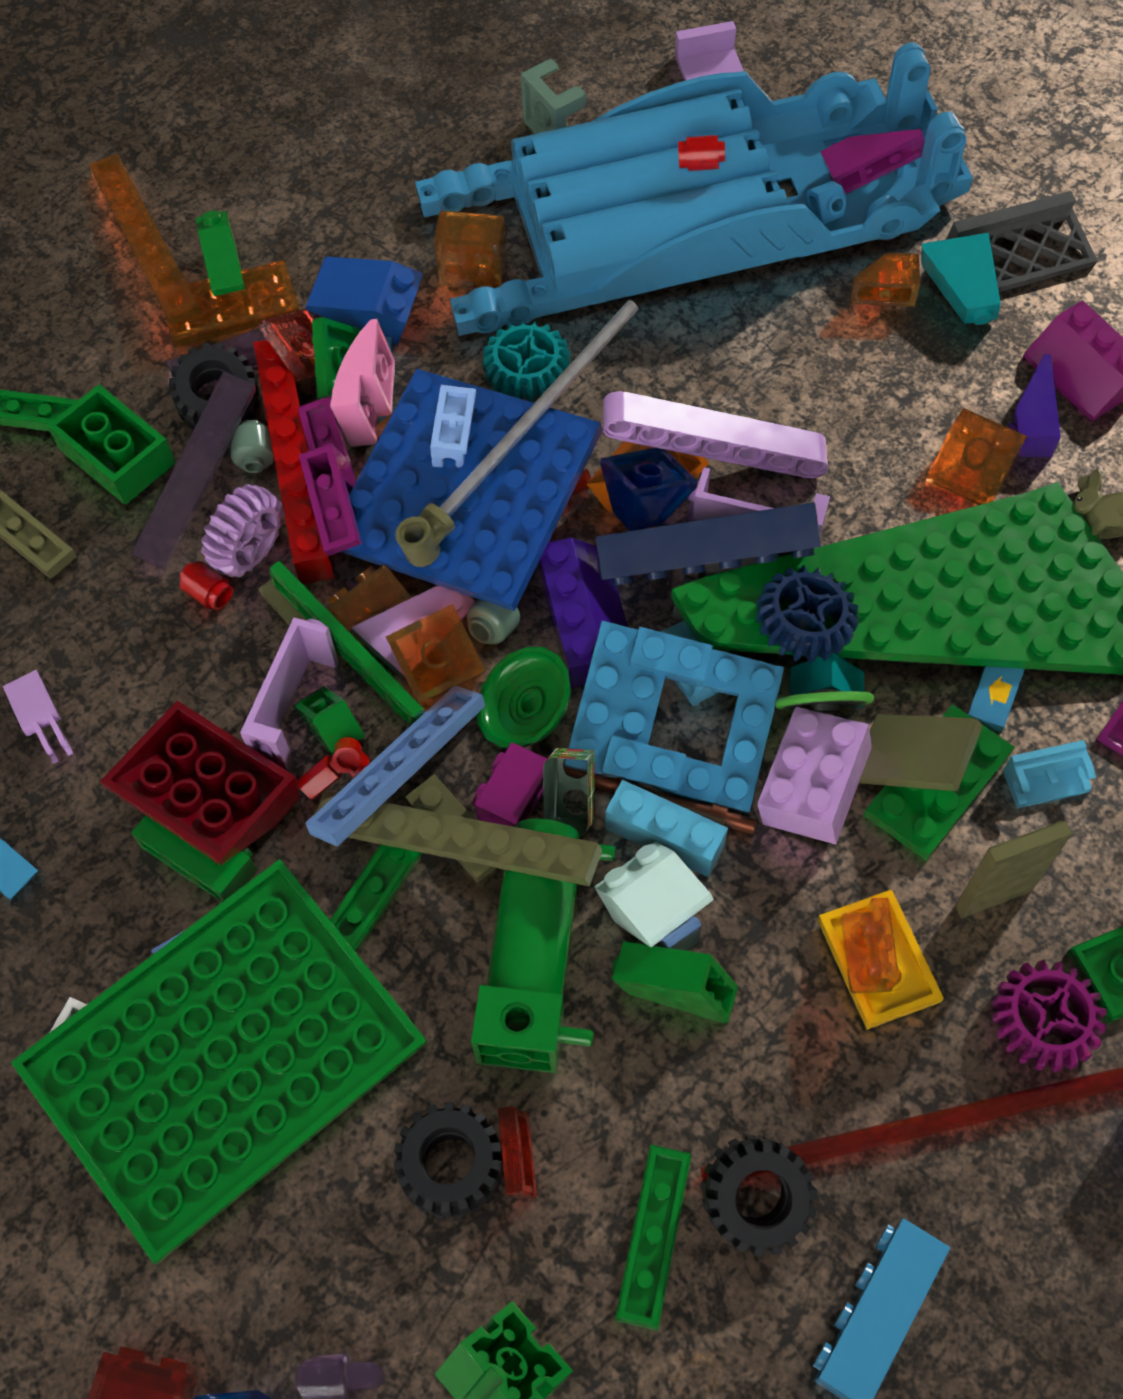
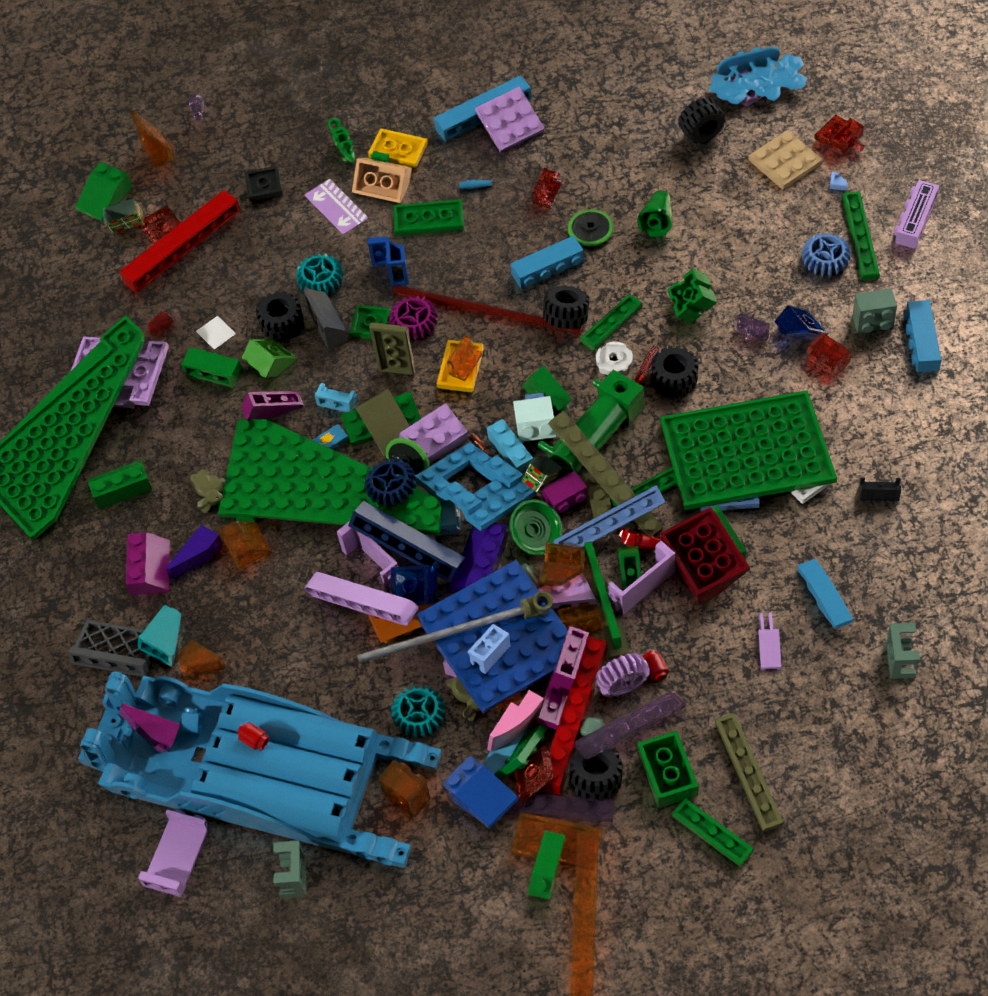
camera: 145 degrees left, 5 degrees down
none -> white plate [596,342,633,375]

